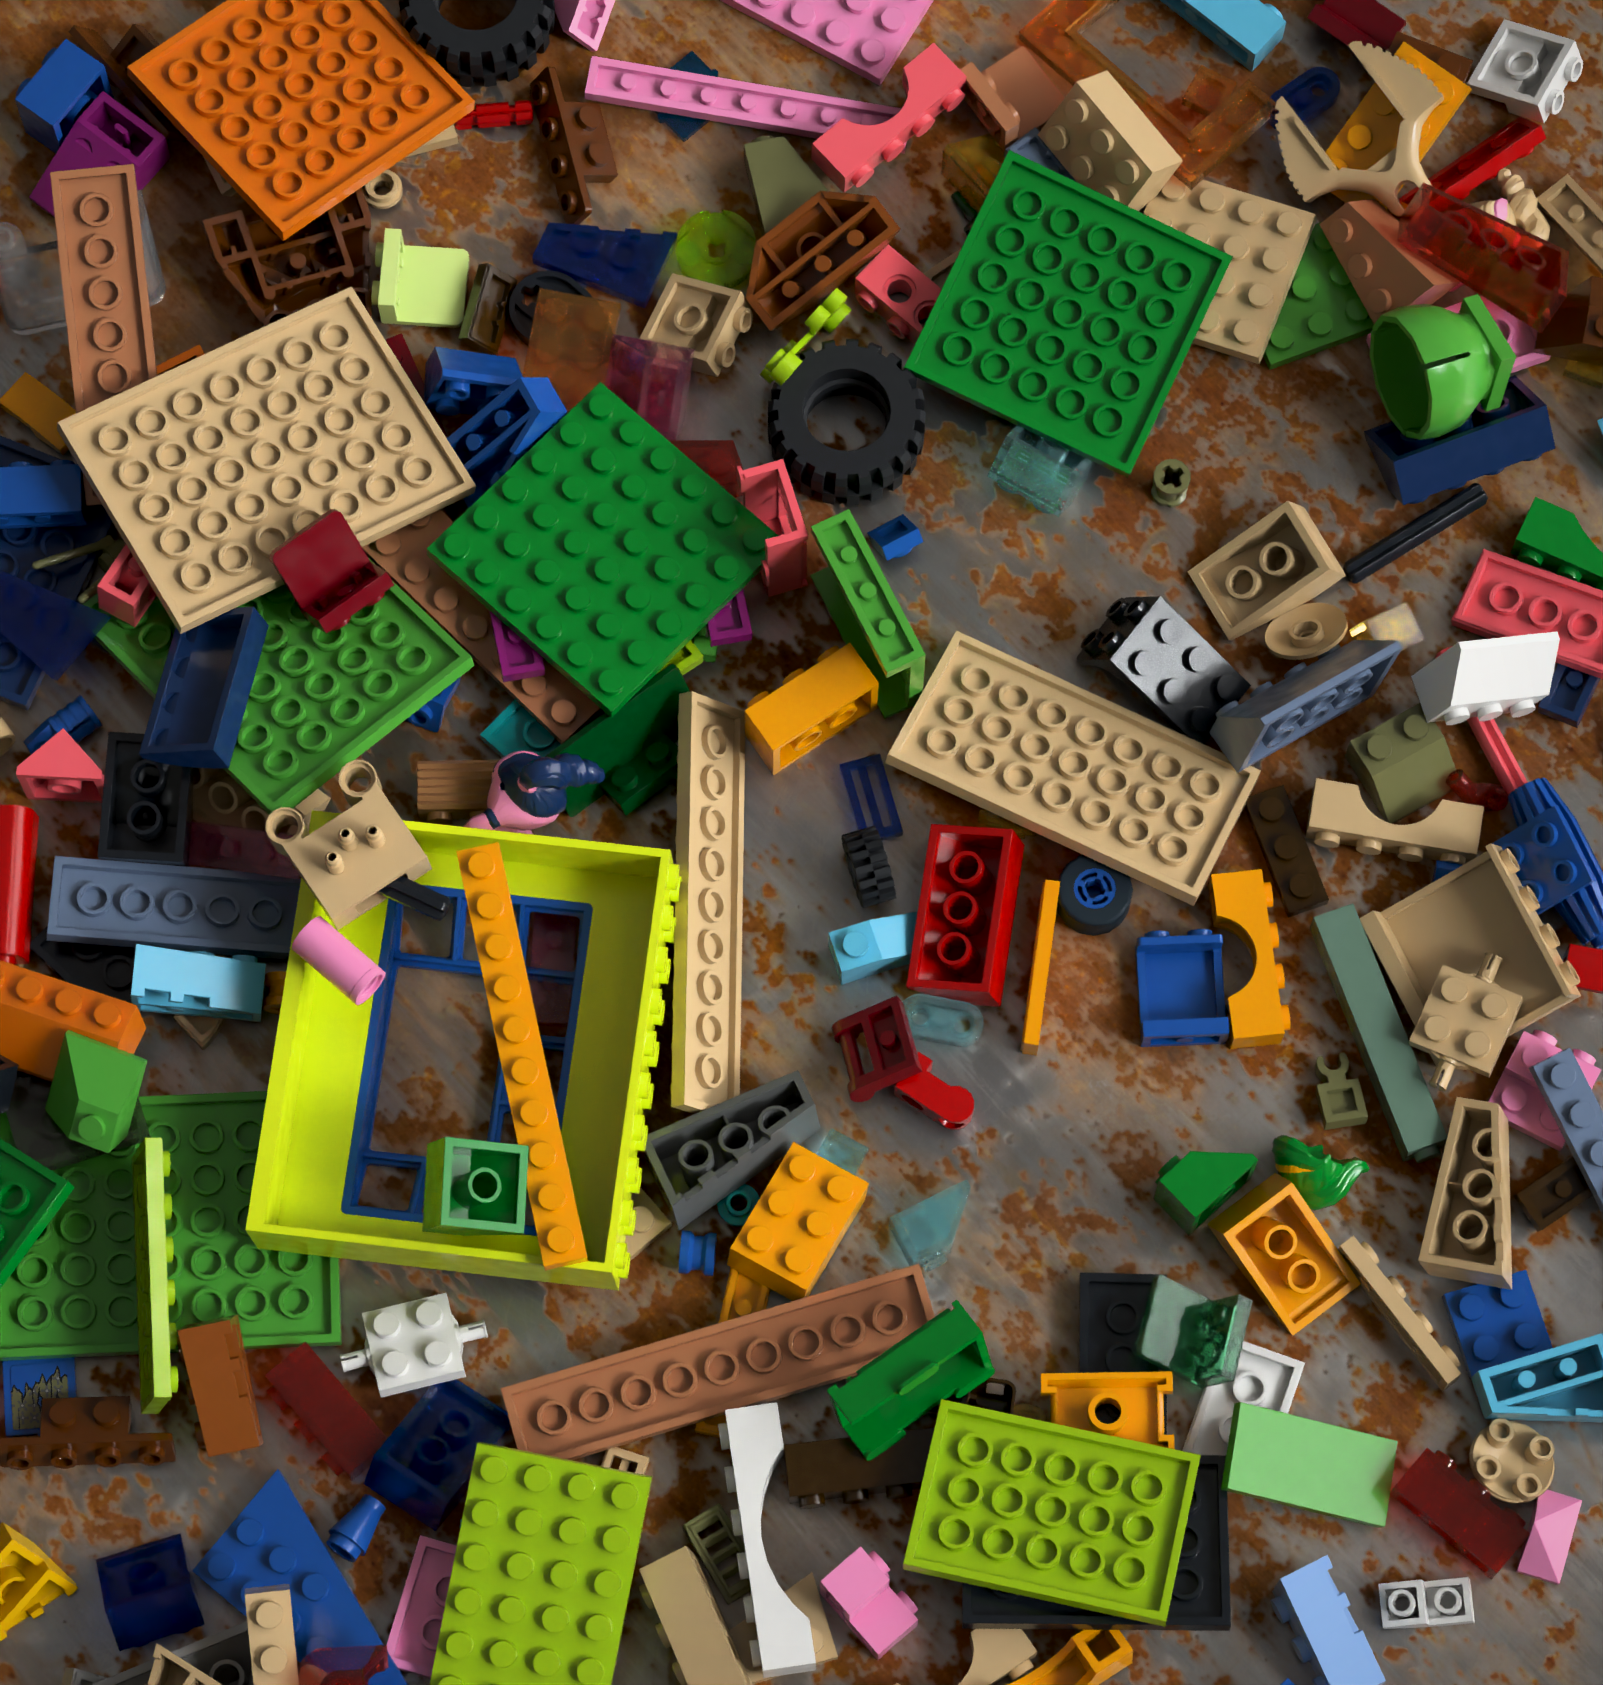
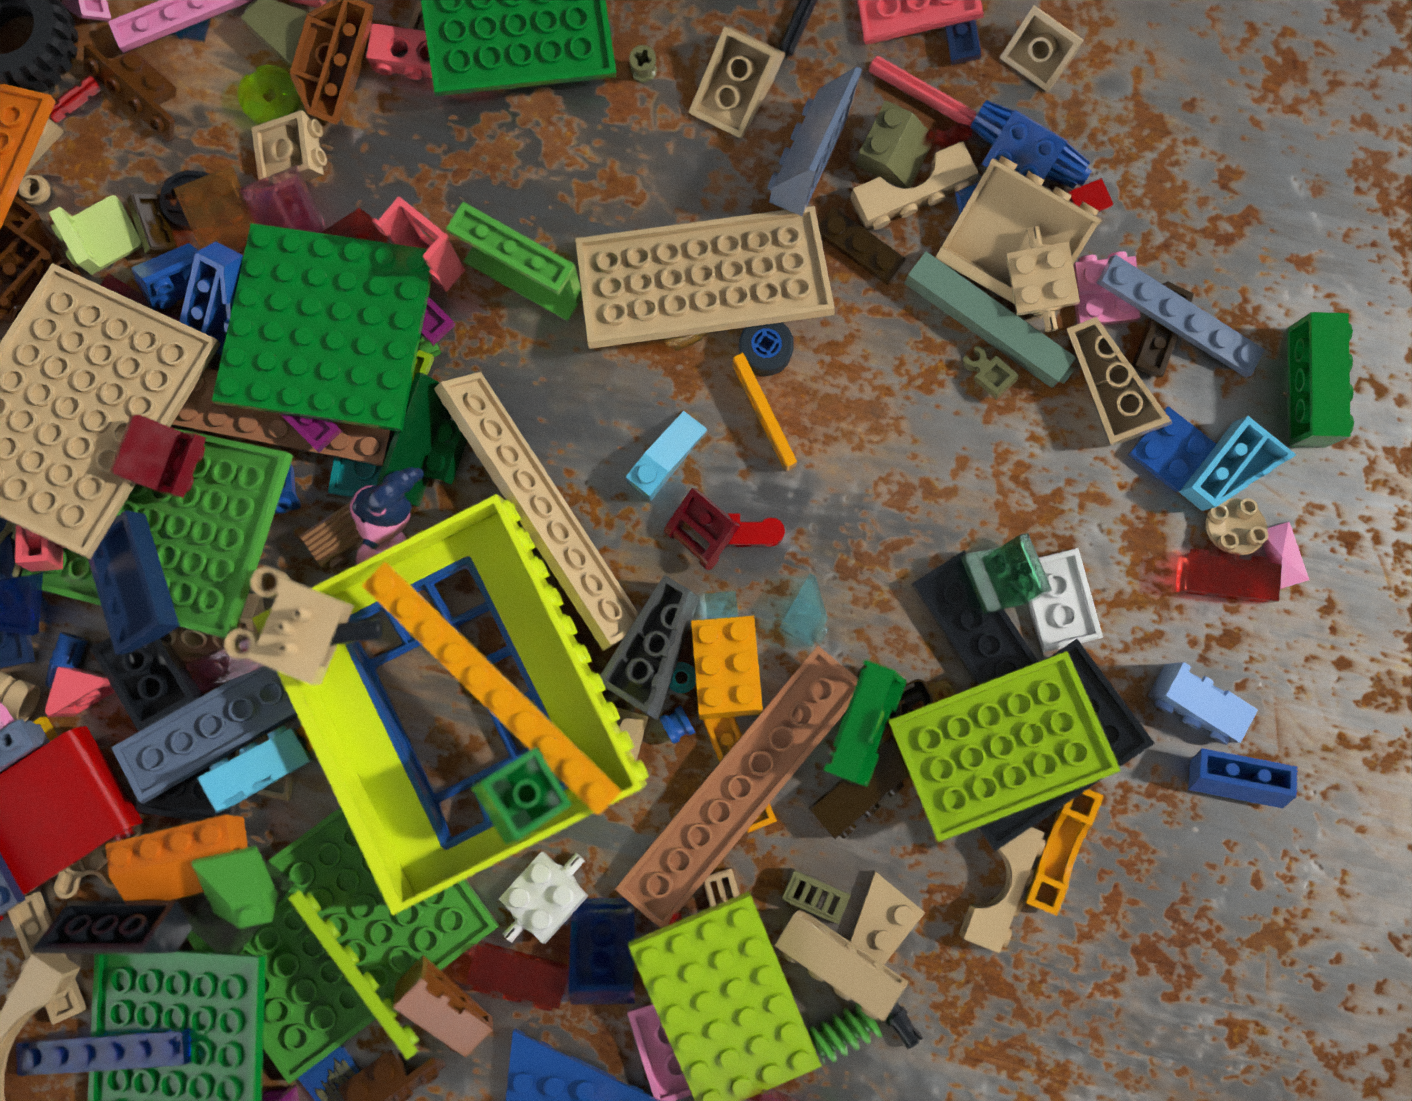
camera: 35 degrees left, 10 degrees up
bright pink pin [292,916,386,1005] -> none
blue cone [326,1494,386,1562] -> none
clear pink plate [529,912,577,1027] -> none
clear blue wing [532,222,678,308] -> none
white arch [718,1402,816,1678] -> none
light orange brick [745,643,879,776] -> none
lime plant [759,288,852,386] -> none
black tyre [768,339,926,506] -> none
bright pink brick [820,1546,918,1660] -> none
clear blue tile [839,753,903,841] -> none
black tyre [841,826,896,908] -> none
blue plate [867,514,924,561] -> none
clear light blue plate [903,994,984,1047] -> none
red slope [906,824,1025,1007] -> none
clear light blue slope [987,425,1097,517] -> none
light orange piece [1041,1371,1175,1449] -> none
black bracket [1077,596,1251,745] -> none
blue panel [1135,929,1229,1047] -> none
green slope [1153,1151,1258,1236] -> none
light orange slope [1207,1173,1361,1336] -> none
light orange arch [1208,869,1291,1049] -> none
tile [1221,1402,1398,1528] -> none
tan dish [1265,603,1348,660] -> none
green hair [1272,1135,1370,1211] -> none
tan plate [1338,1235,1461,1392] -> none
clear yellow brick [1349,602,1425,654] -> none
white slope [1378,1577,1475,1629] -> none
white slope [1411,631,1560,725] -> none

